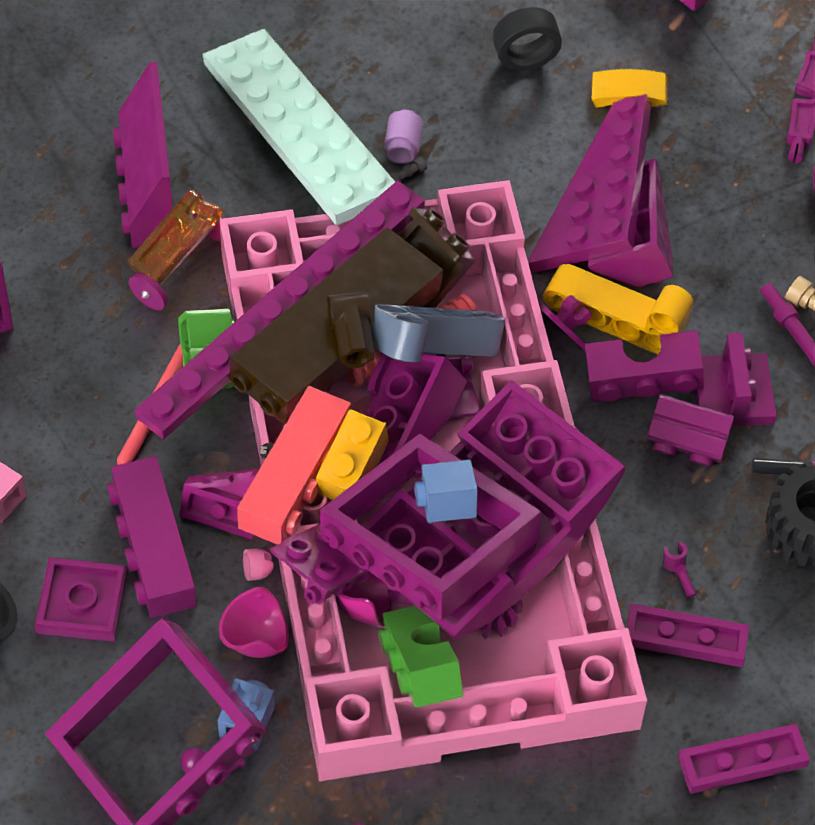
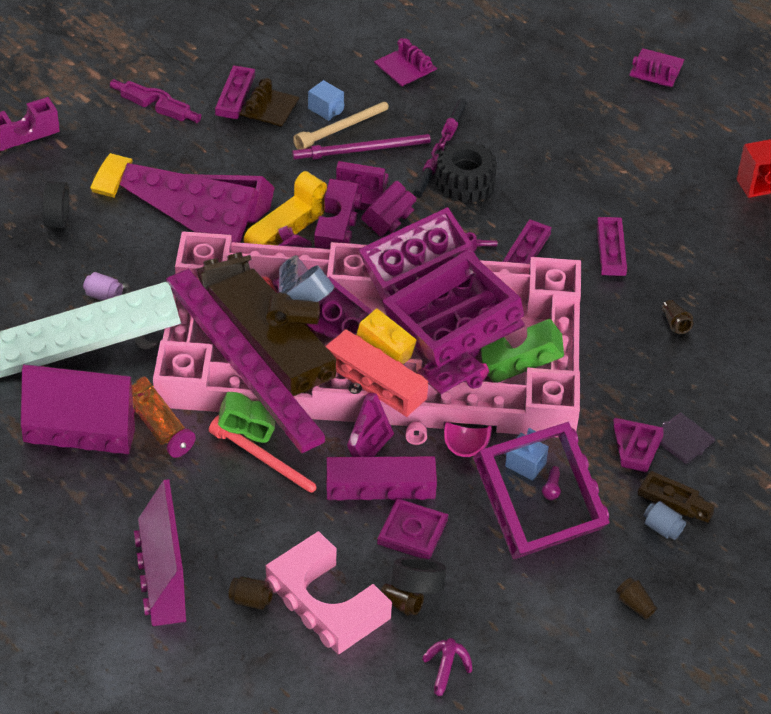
camera: 75 degrees left, 10 degrees down
medium blue brick [415,460,477,523] -> none

